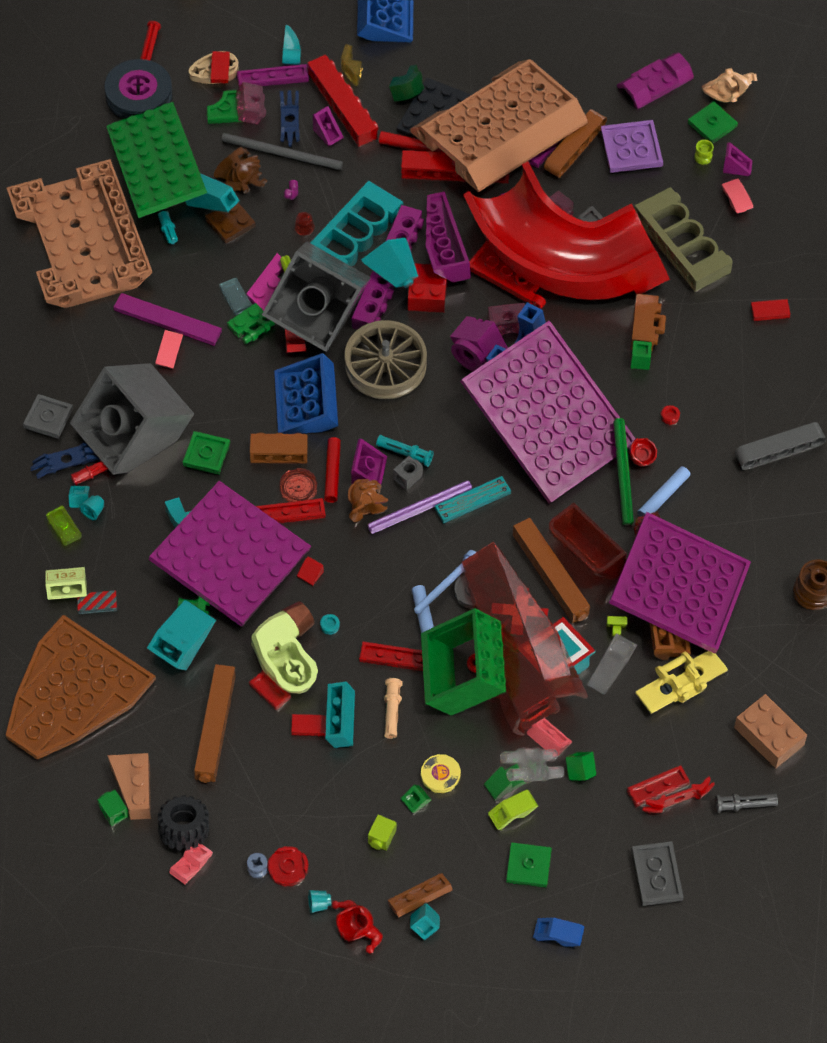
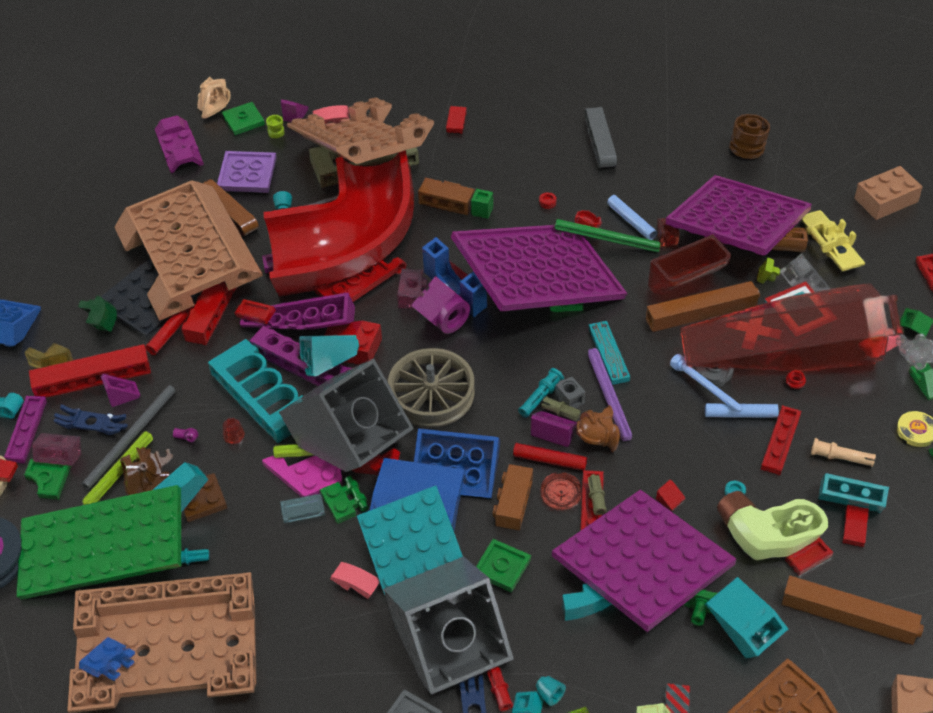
camera: 75 degrees left, 10 degrees down
magenta tile [114,293,222,346] -> none
green window [421,608,506,716] -> none
none -> blue plate [79,637,135,681]
none -> lime axle [82,431,153,505]
none -> red tile [235,299,276,325]
none -> teal hat [273,191,292,210]
none -> nougat slope [287,98,434,164]
none -> teal plate [357,486,463,595]
none -> blue slope [370,458,465,530]
none -> olive axle [542,397,581,421]
none -> olive axle [588,474,607,515]

